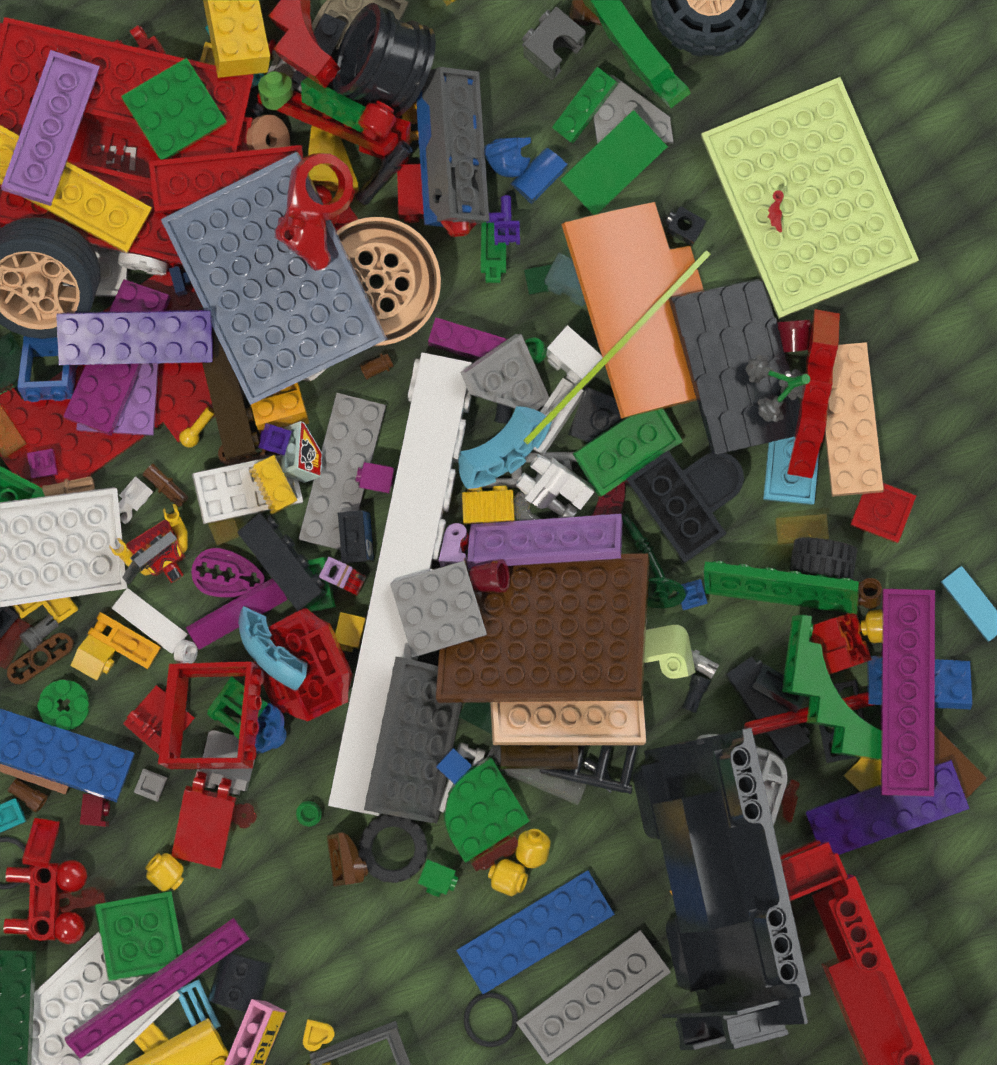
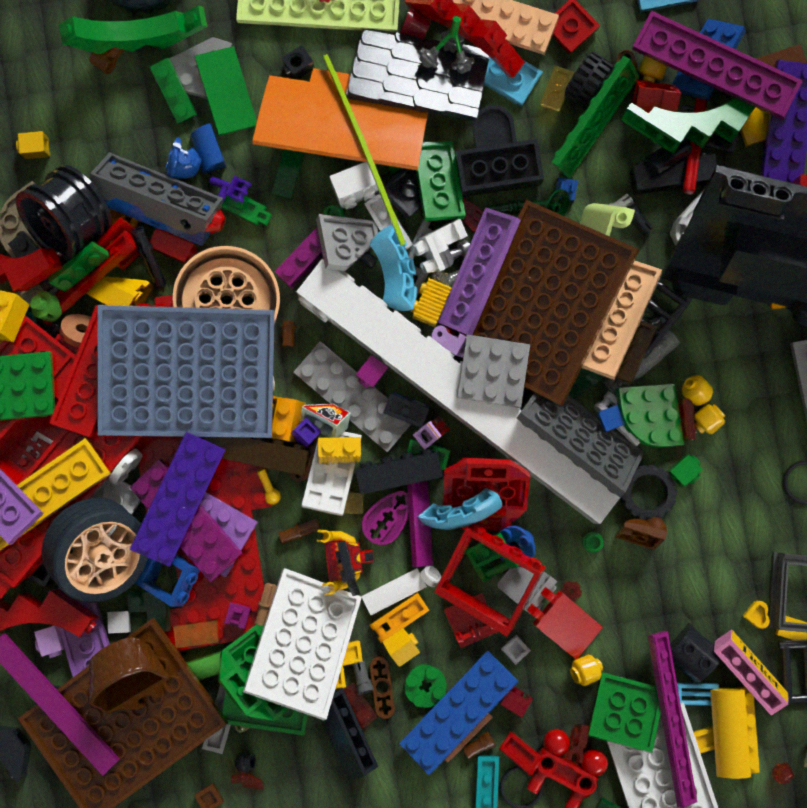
camera: 65 degrees left, 0 degrees up
white plate [119,476,153,524] -> none
dark blue tile [169,266,192,297] -> none
red animal [274,153,355,271] -> none
yellow brick [335,612,367,652] -> none
red head [358,100,396,141] -> none
blue plate [456,870,615,994] -> none
dark red piece [470,559,510,593] -> none
dark grey piece [522,7,585,80] -> none
clear light blue brick [545,253,586,307] -> none

